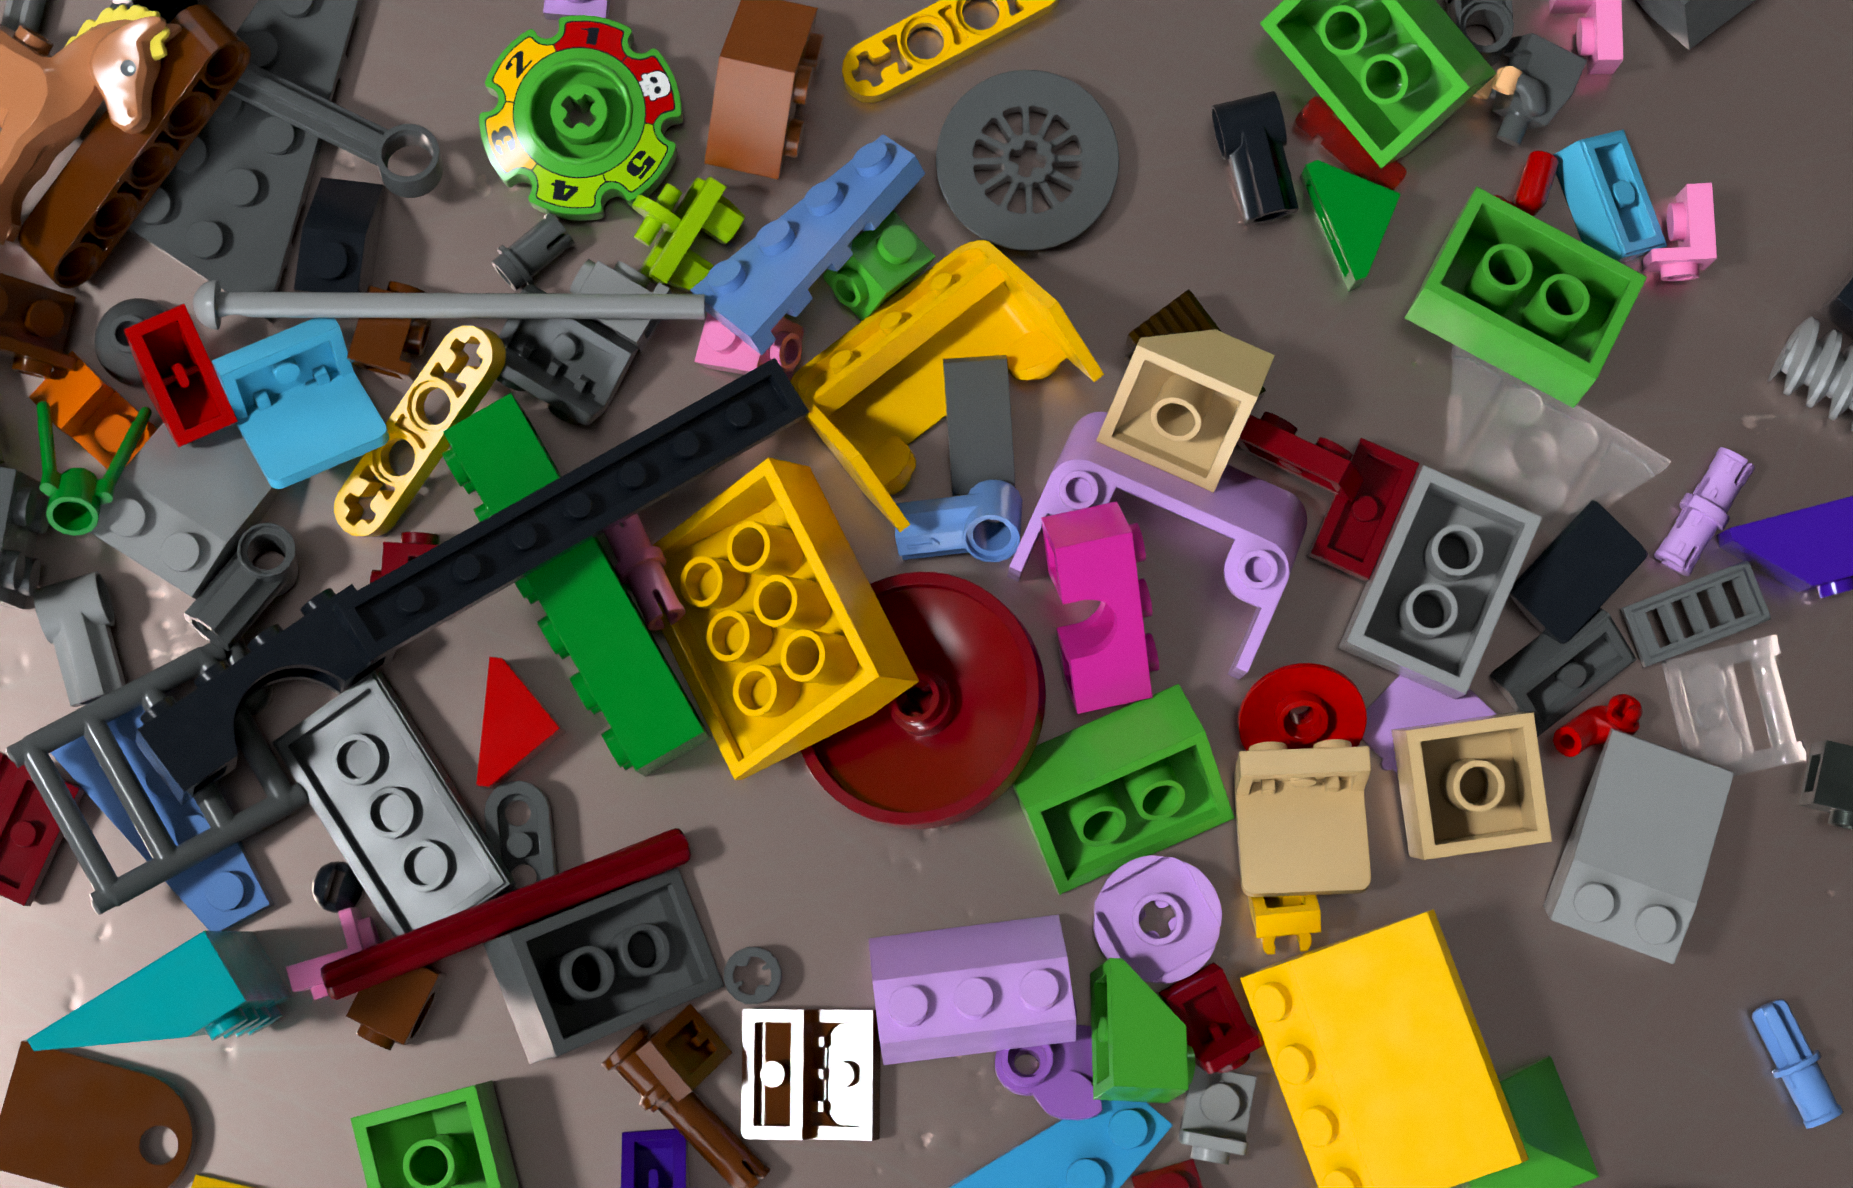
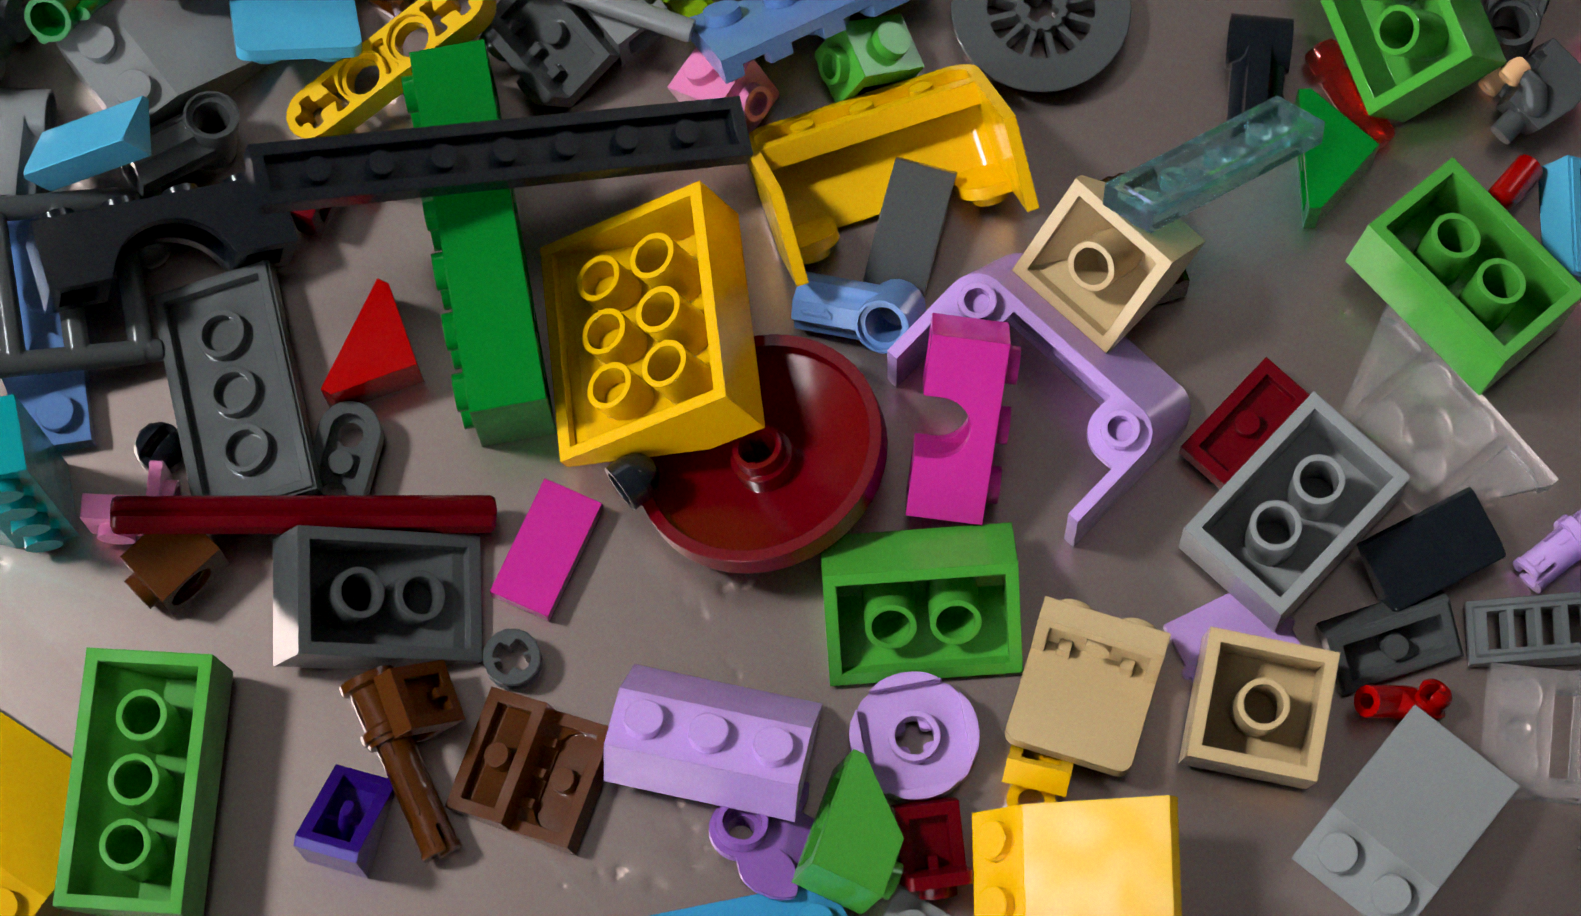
camera: 25 degrees right, 10 degrees down
bright pink pin [604,514,686,631] -> none
dark red plate [1237,411,1364,502] -> none
red dish [1238,663,1367,751] -> none
none -> medium azure slope [24,96,151,192]
none -> dark pink tile [490,478,604,622]
none -> black hinge [605,453,661,510]
none -> clear light blue plate [1103,95,1325,233]

